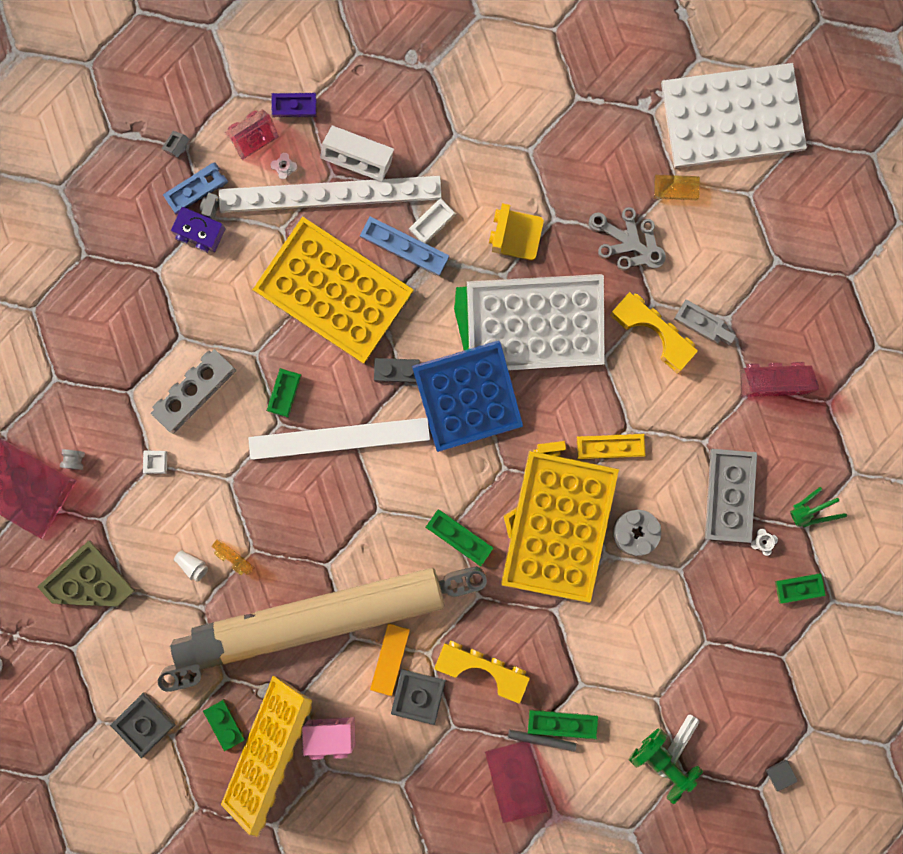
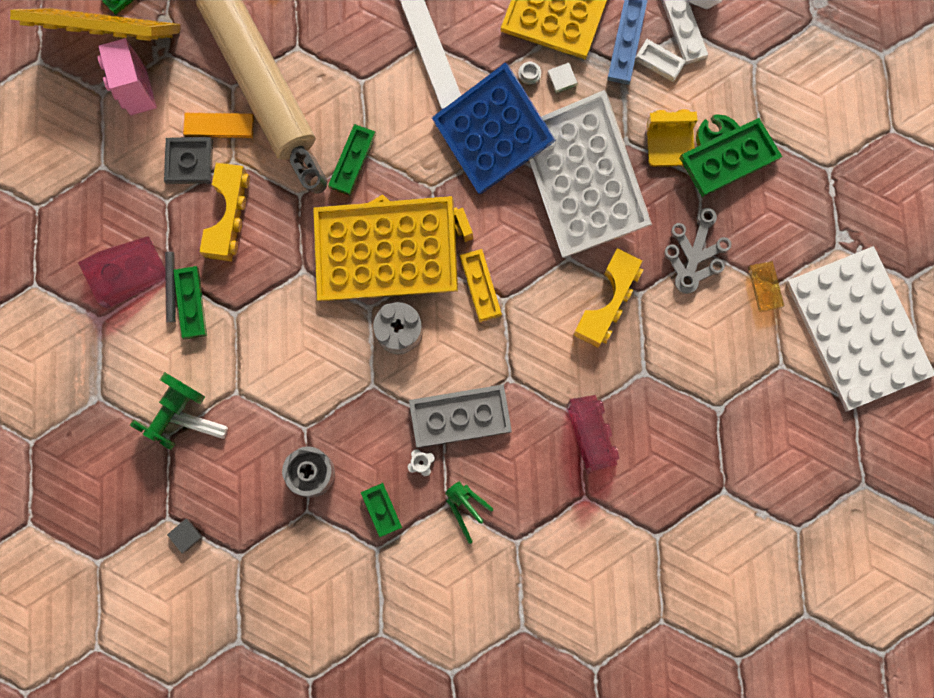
camera: 80 degrees right, 5 degrees down
dark grey plate [374,358,420,383] -> none
light grey hinge [673,299,736,345] -> none
none -> light grey brick [282,447,335,498]
none -> white plate [518,62,541,85]
none -> white tile [547,63,577,93]
none -> green plate [679,114,783,197]

